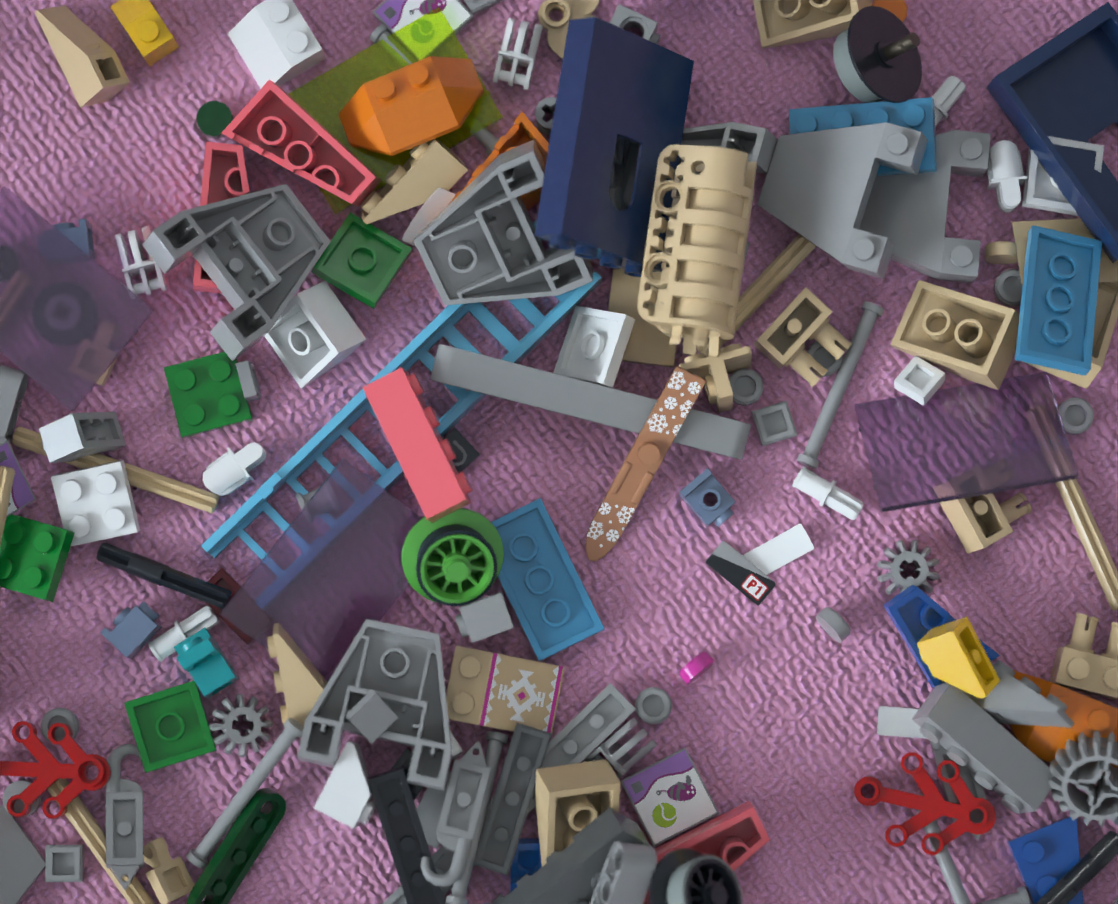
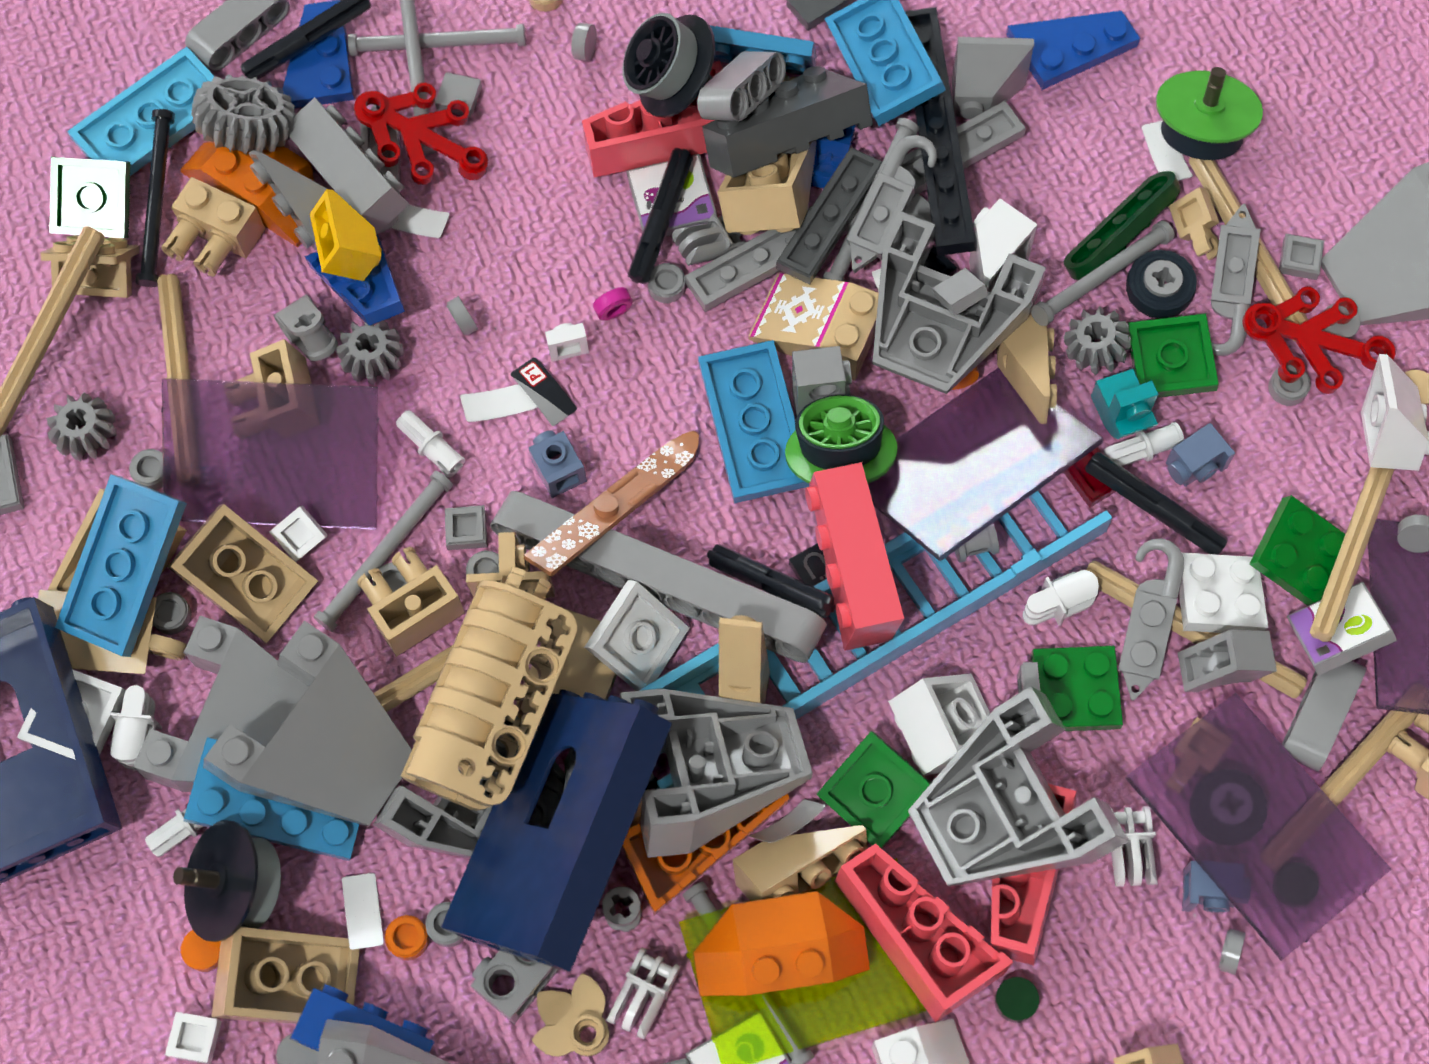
camera: 170 degrees left, 15 degrees down
none -> light grey piece [273,294,338,361]
none -> white sticker [342,873,384,950]
none -> orange tile [385,915,429,960]
none -> light grey tile [425,902,464,947]
none -> light grey tile [435,72,482,118]
none -> white plate [545,323,589,362]
none -> black axle [628,148,693,284]
none -> black axle [707,544,836,618]
none -> tan slope [719,615,770,704]
none -> light grey plate [1118,538,1184,701]
none -> black wheel [1126,250,1197,319]
none -> light grey tile [1218,928,1245,975]

